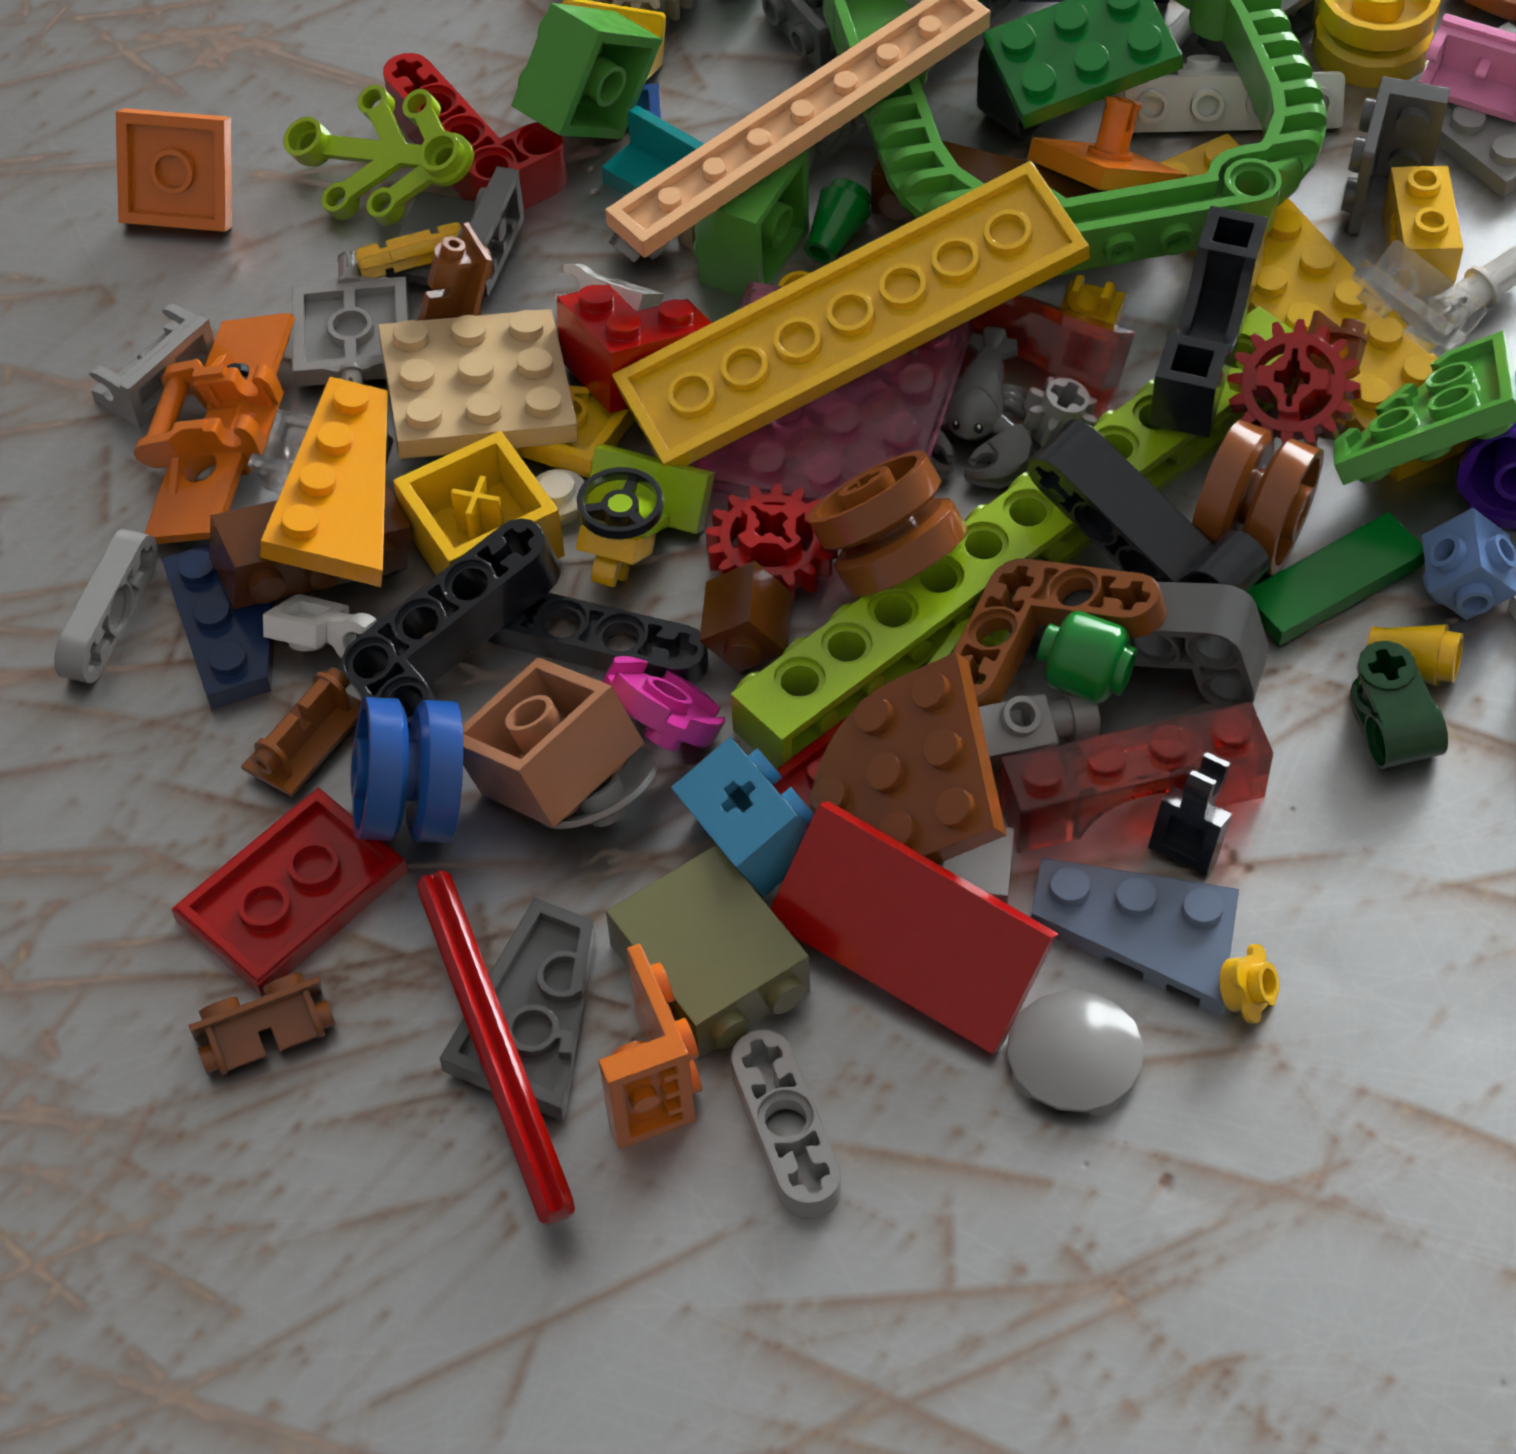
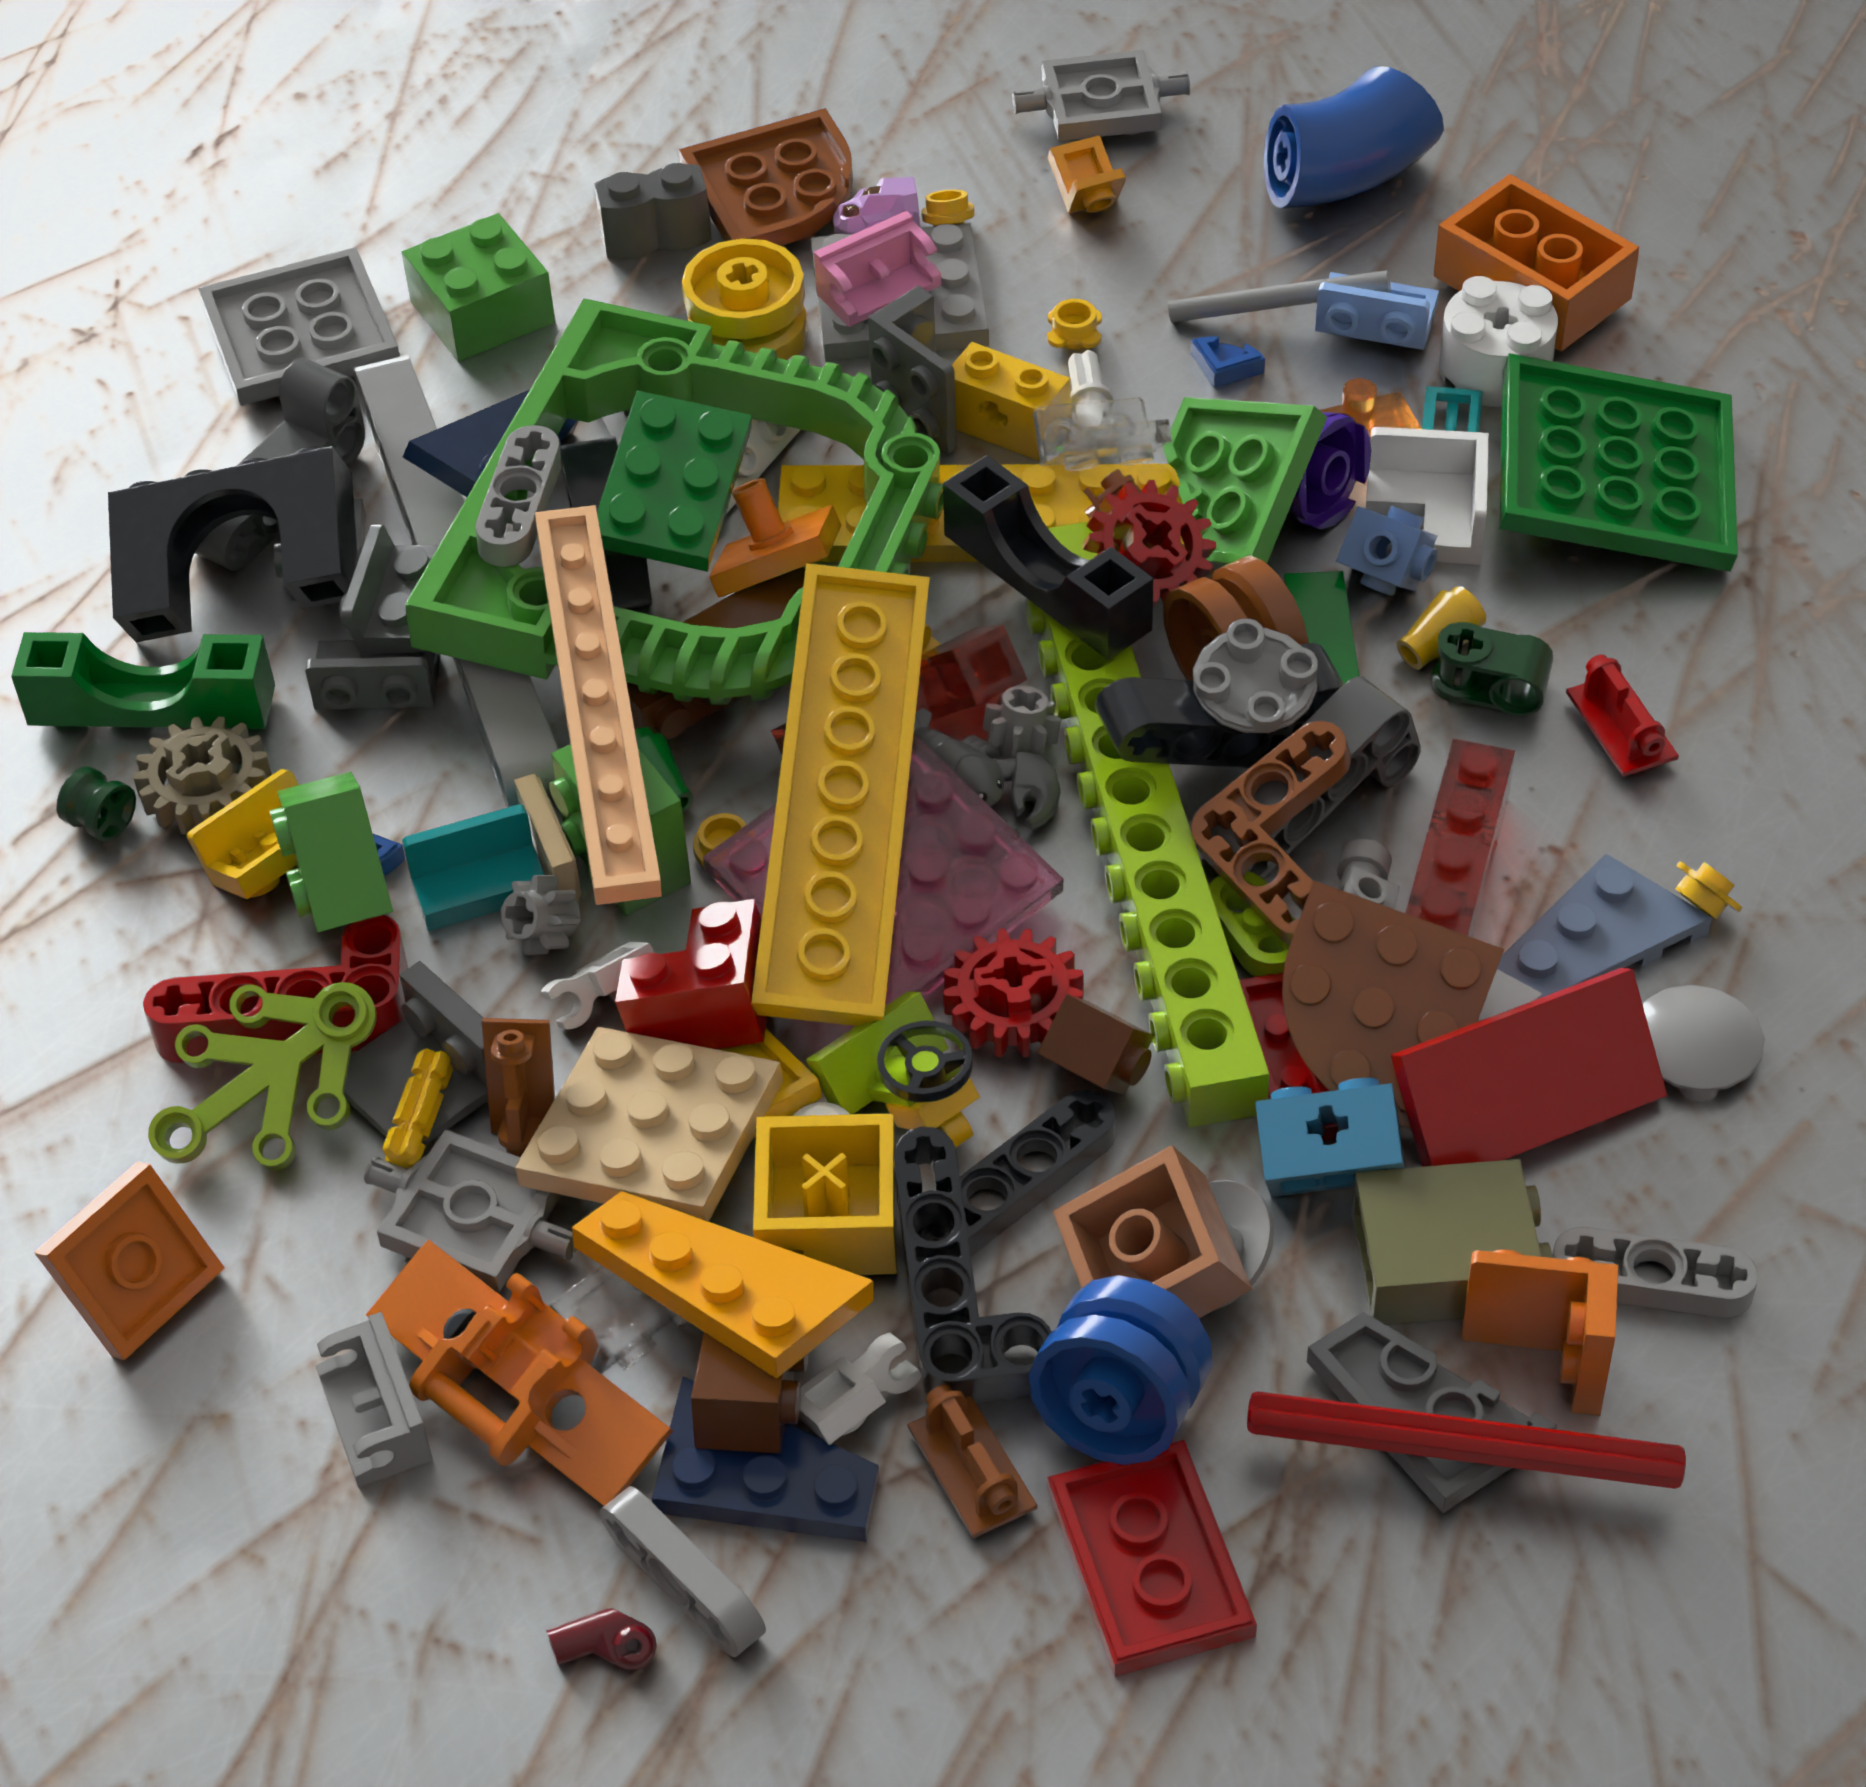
camera: 60 degrees left, 5 degrees down
dark orange hinge [188,973,336,1075] -> none
dark pink plate [602,656,726,751] -> none
dark orange wheel [806,450,968,597] -> none
green head [1037,611,1138,704] -> none
black plate [1148,752,1232,876] -> none
none -> dark red arm [546,1608,657,1670]
none -> light grey dish [1193,619,1318,733]
none -> red hinge [1566,654,1679,777]

